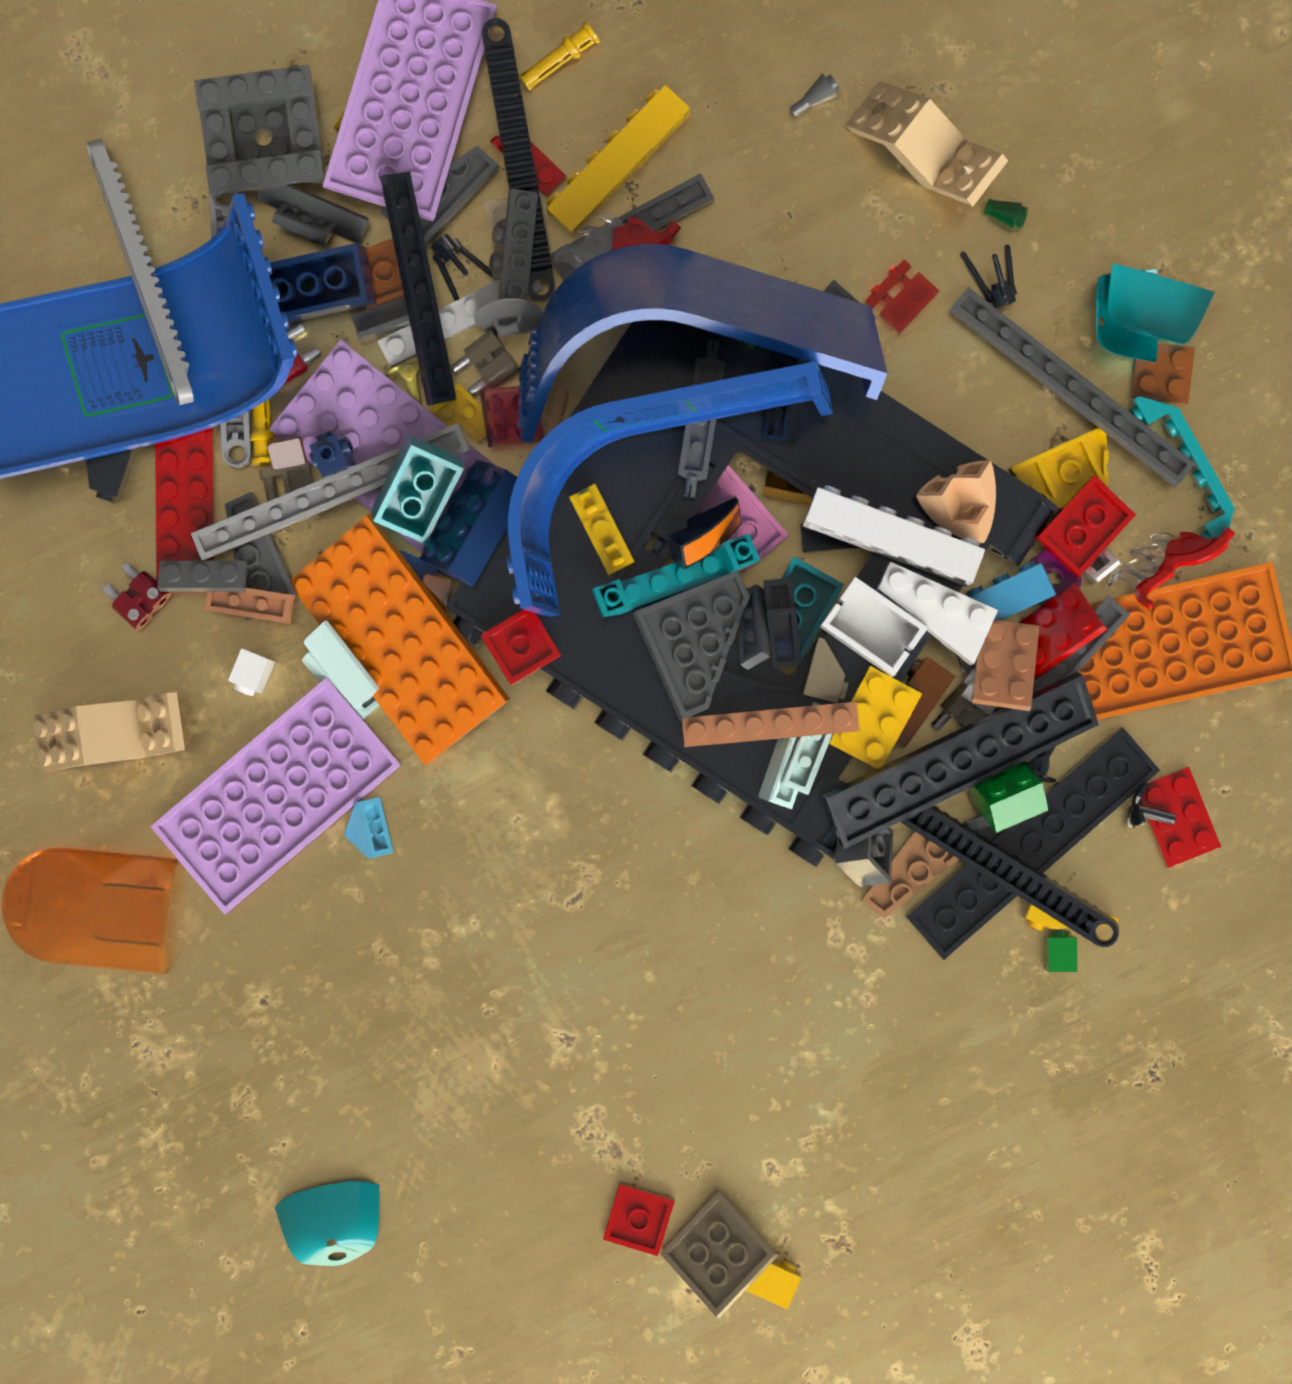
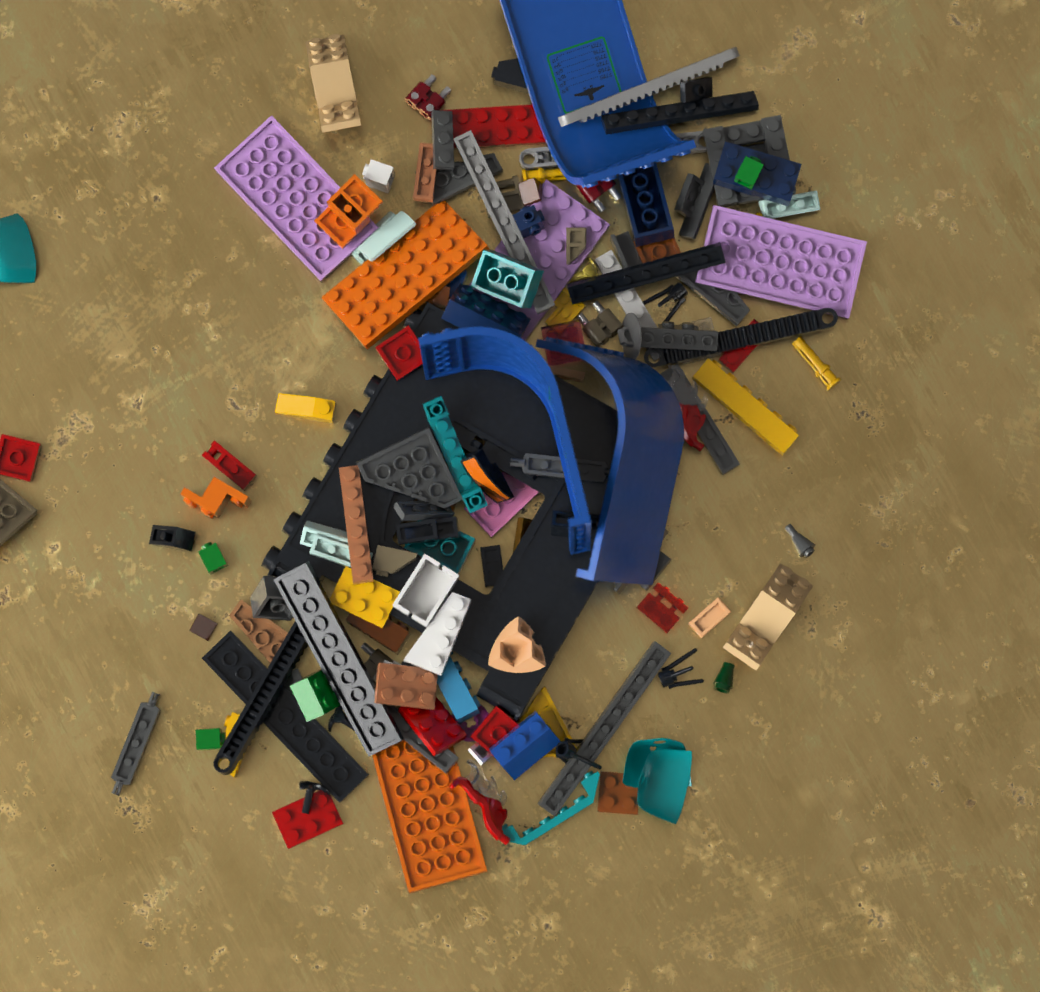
camera: 90 degrees right, 5 degrees down
clear orange windscreen [2,848,179,974] -> none
medium azure slope [344,797,394,859] -> none
yellow plate [569,484,635,575] -> none
white brick [803,485,985,587] -> none
none -> dark grey plate [111,692,160,796]
none -> black slope [149,525,196,551]
none -> orange bracket [181,477,252,519]
none -> reddish brown slope [189,614,218,641]
none -> green brick [198,542,228,575]
none -> red plate [201,440,257,490]
none -> yellow slope [275,393,337,424]
none -> orange bracket [314,174,383,249]
none -> blue slope [489,711,561,780]
none -> black plant [556,738,602,769]
none -> dark tan tile [566,227,587,265]
none -> black plate [601,91,759,135]
none -> black plate [680,77,713,103]
none -> light nougat tile [688,597,731,638]
none -> dark blue brick [713,141,802,206]
none -> green brick [734,156,764,190]
none -> light aqua slope [758,190,820,219]

